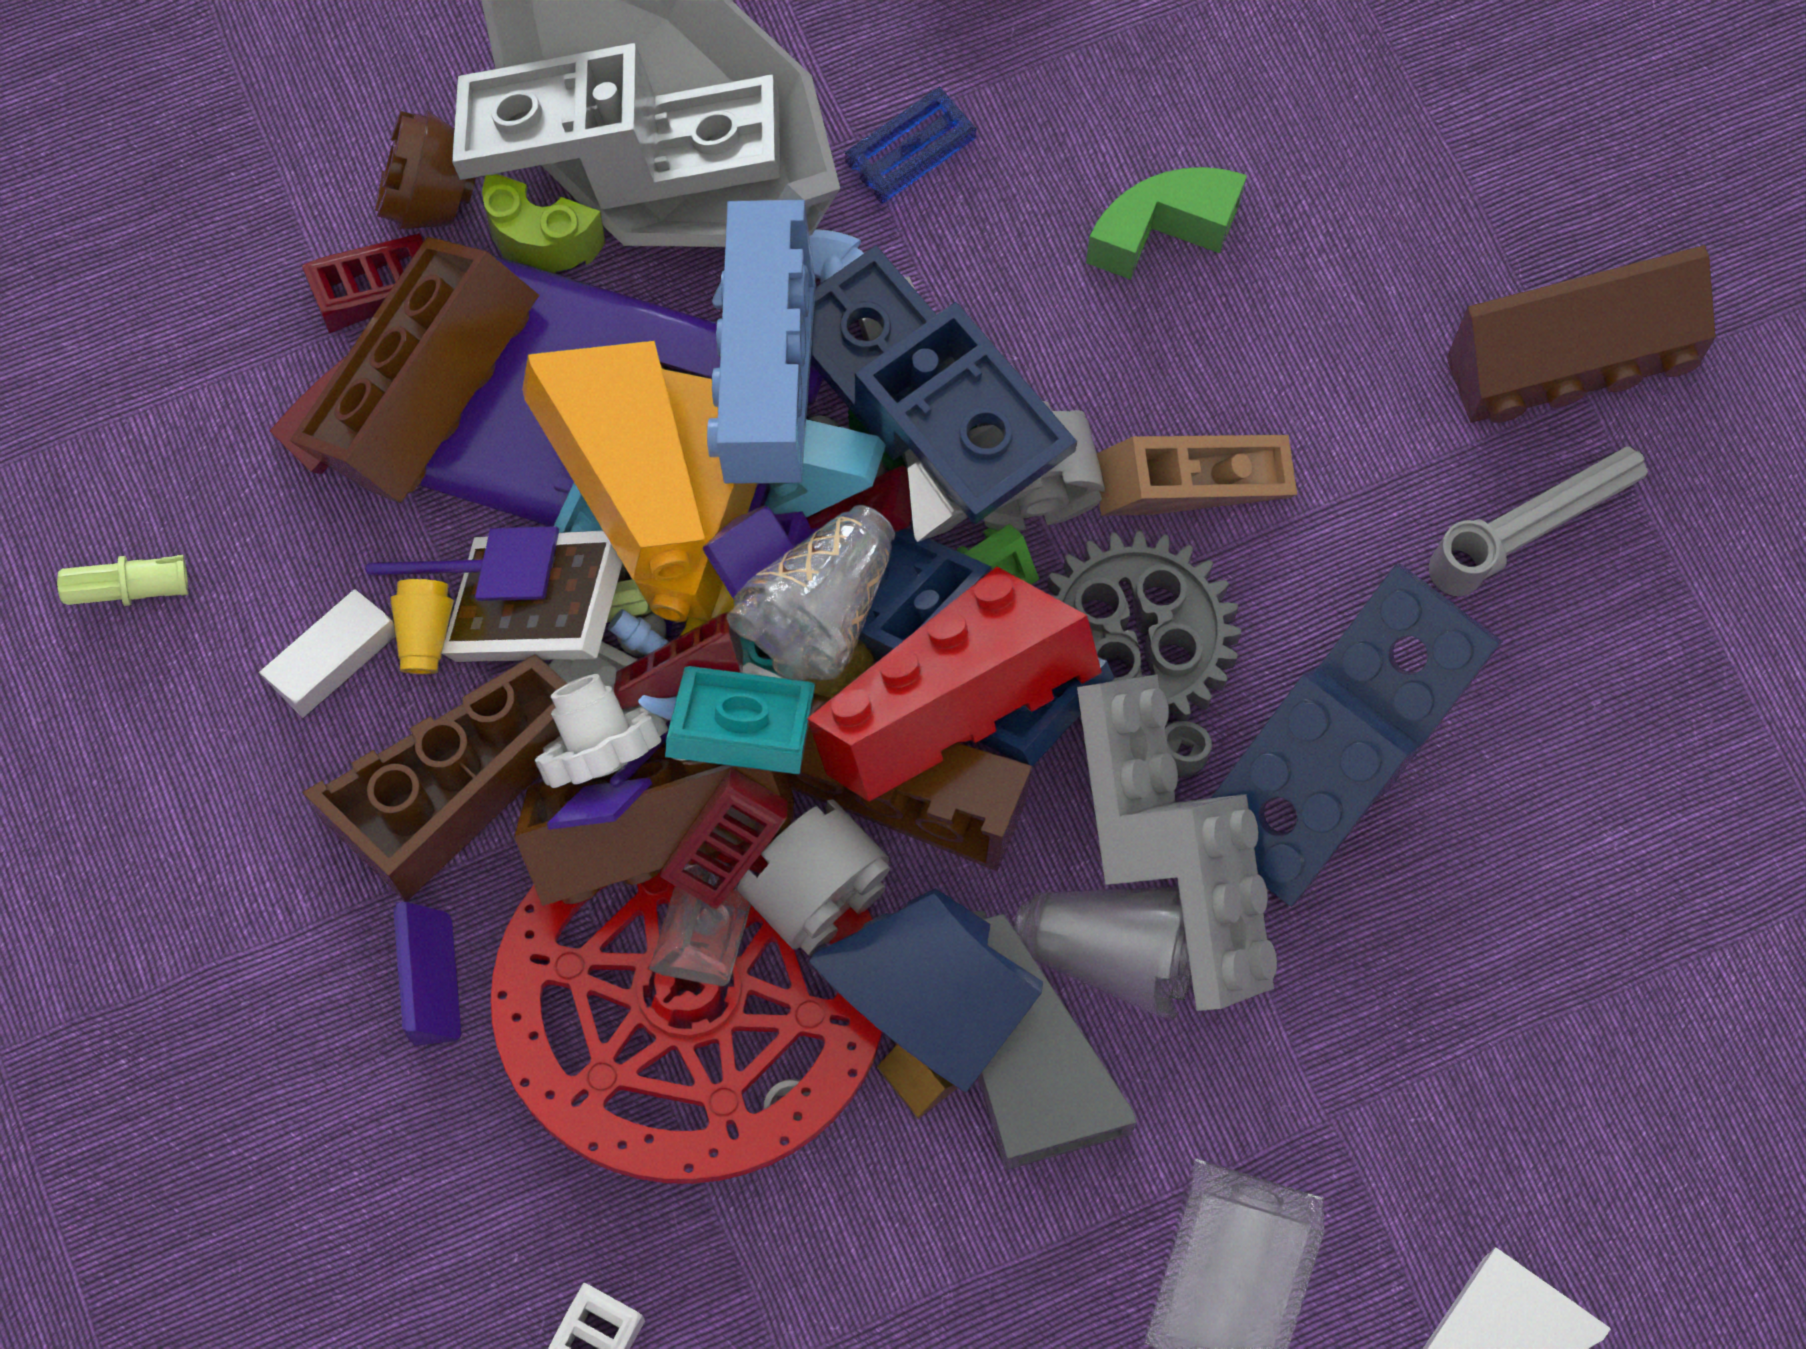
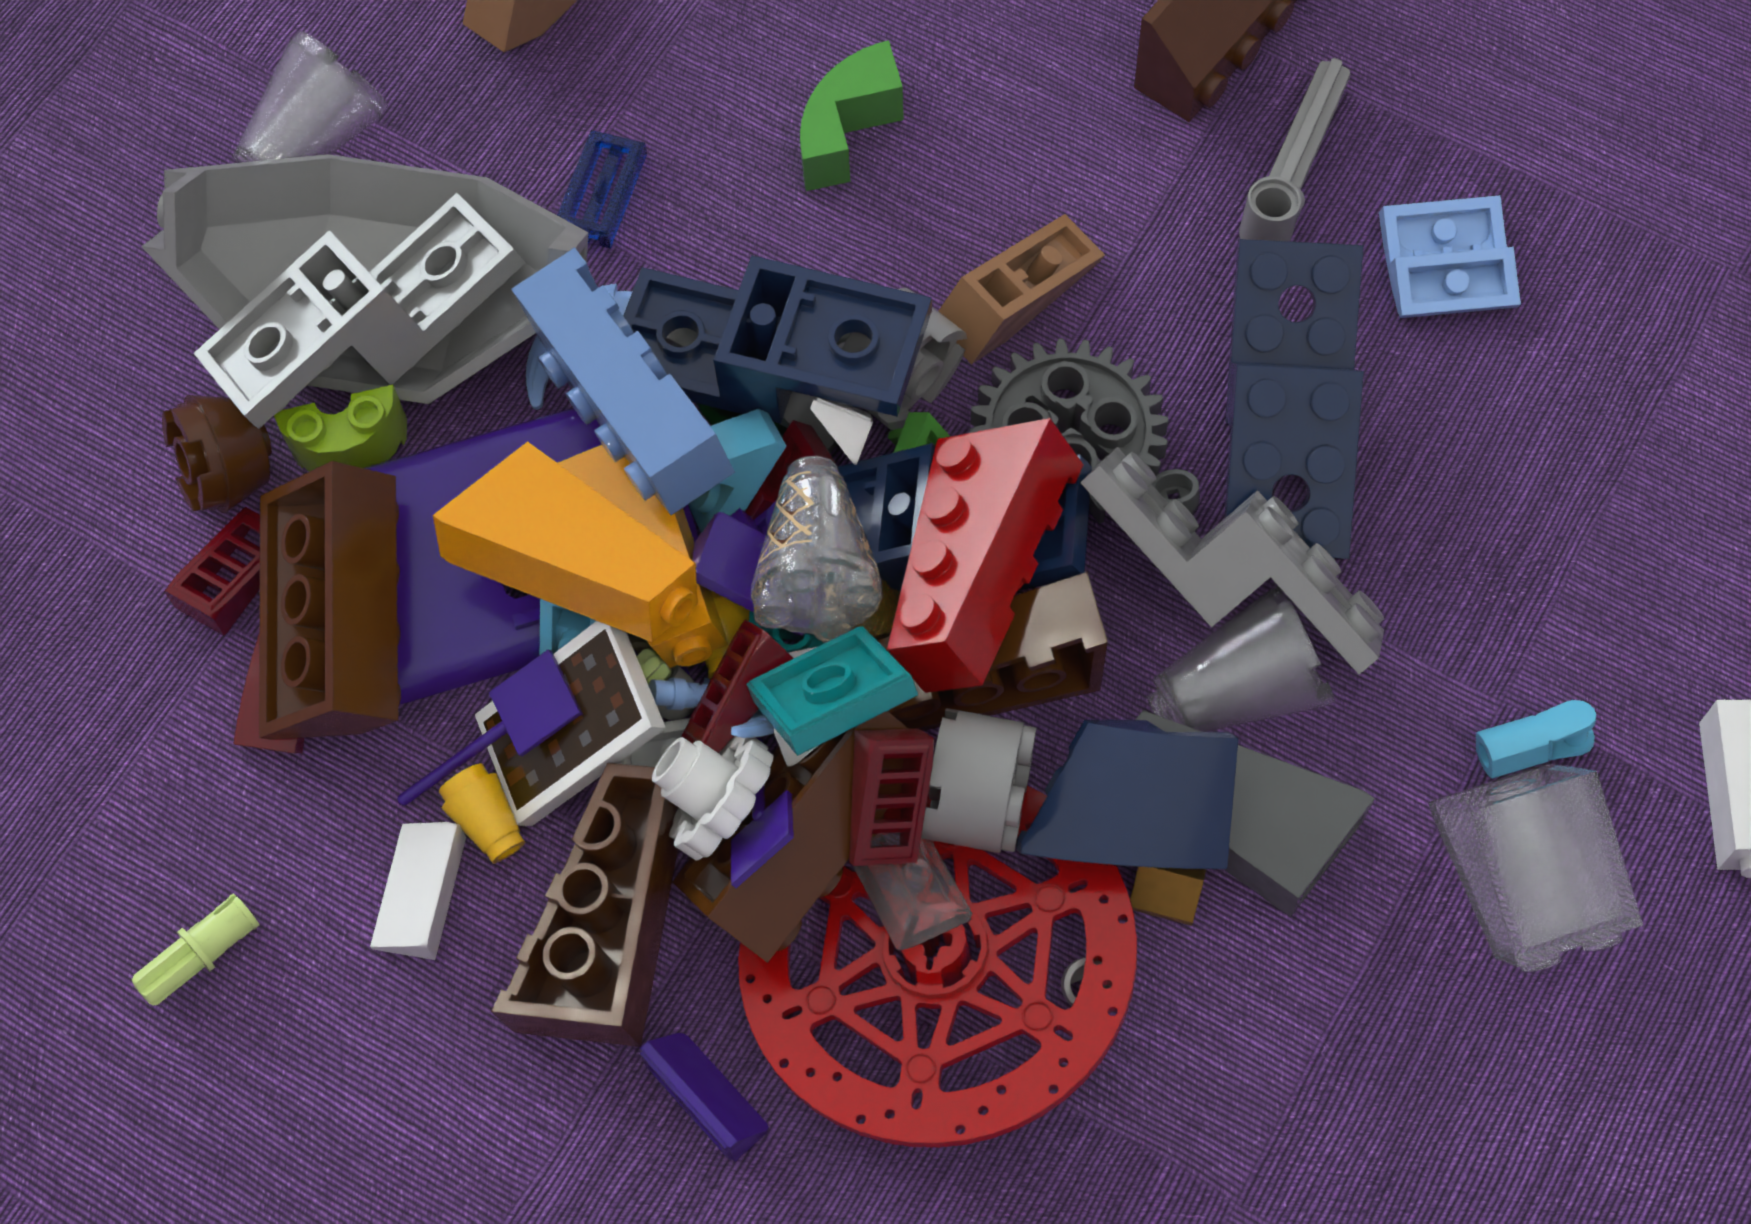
camera: 30 degrees left, 5 degrees down
none -> light blue slope [1379,195,1521,318]
none -> medium azure bar [1476,700,1596,779]

